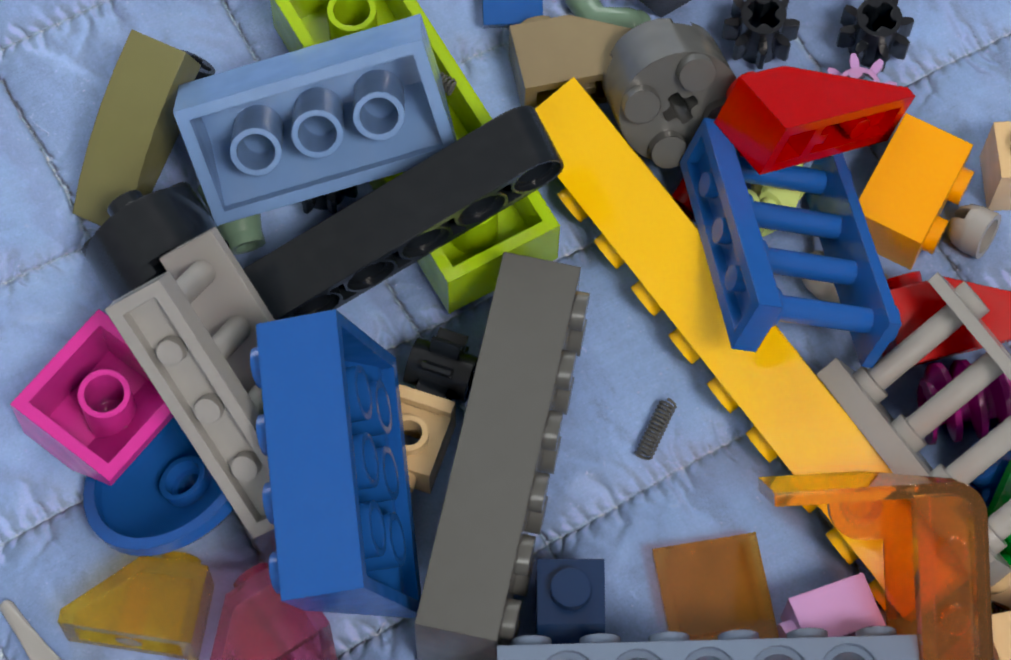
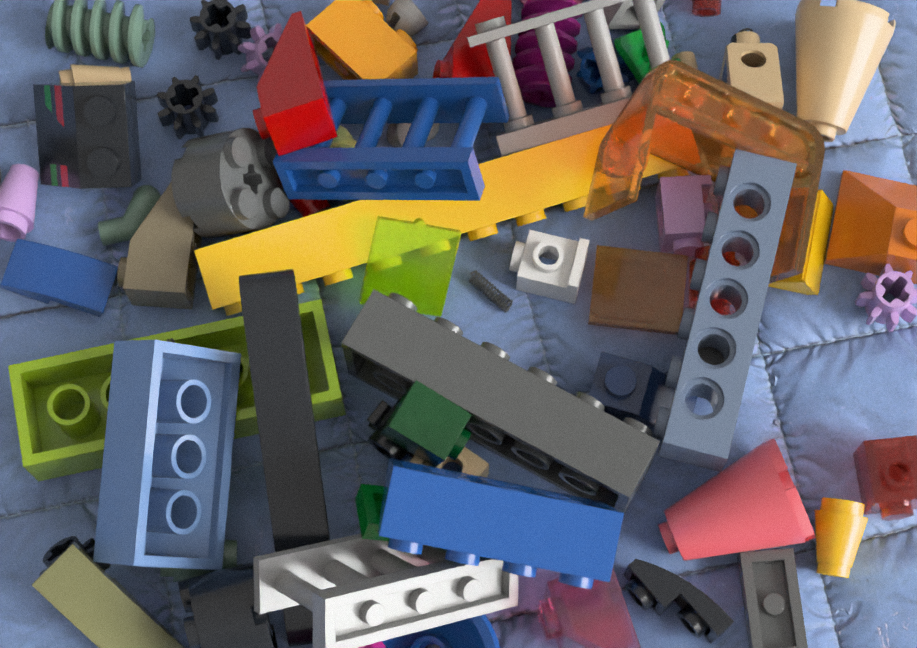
camera: 70 degrees left, 5 degrees up
none -> clear neon green piece [358,216,462,317]
none -> dark green brick [380,380,472,467]
none -> white brick [509,229,590,304]

